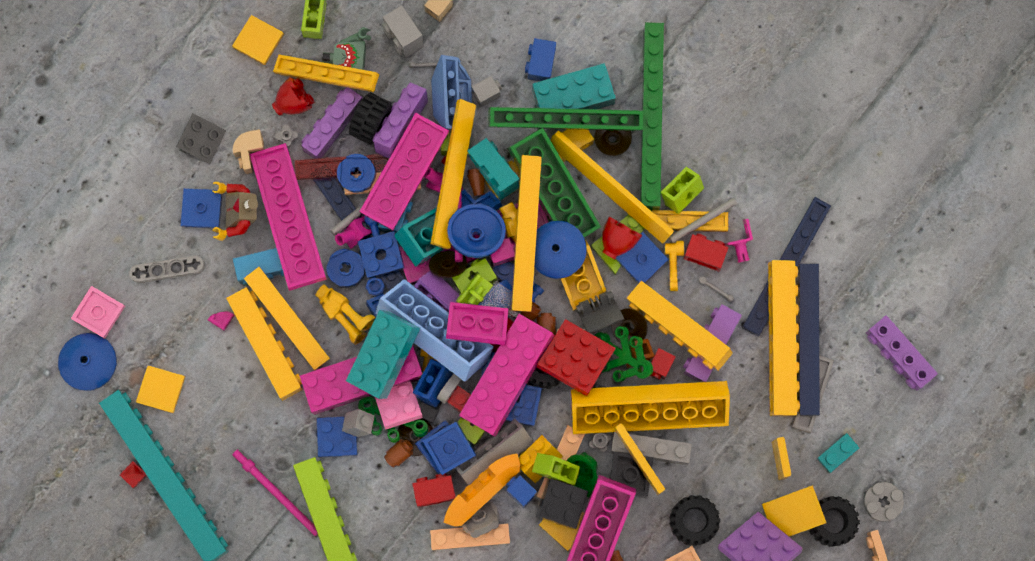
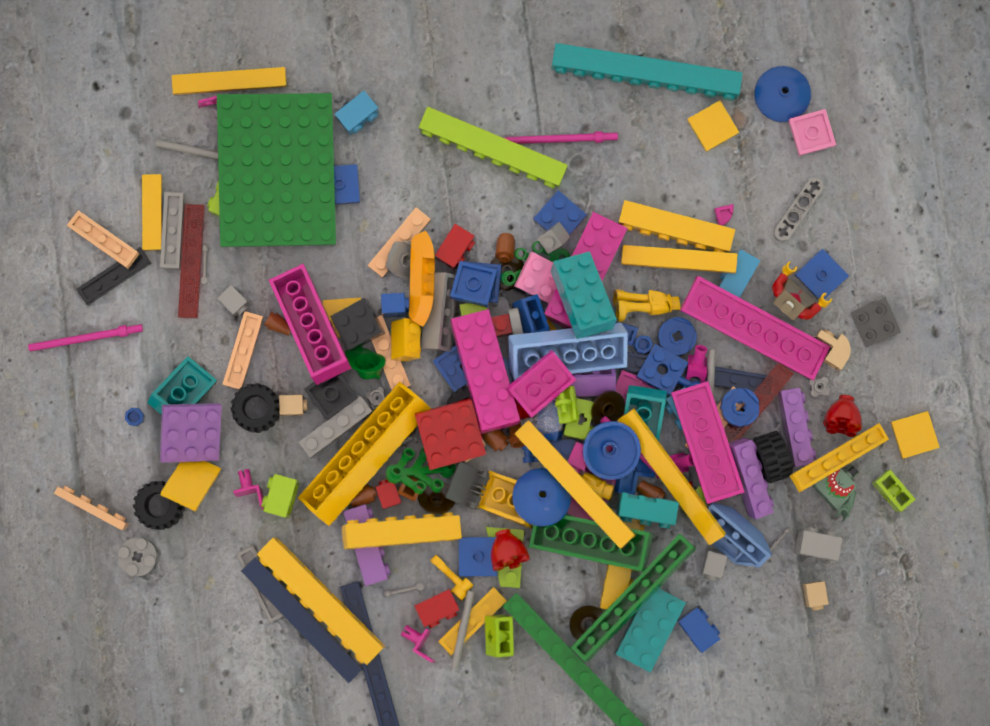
camera: 130 degrees right, 5 degrees up
red tile [120,461,147,489] -> none
lime brick [532,453,580,486] -> none
yellow tile [551,130,674,244] -> none
yellow tile [614,424,665,495] -> none
yellow tile [771,437,791,480] -> none
teal plate [817,433,859,473] -> none
medium lavender brick [866,315,938,391] -> none
none -> dark pink bracket [233,469,264,510]
none -> lime brick [261,474,300,519]
none -> tan brick [279,395,308,416]
none -> dark orange brick [351,484,378,508]

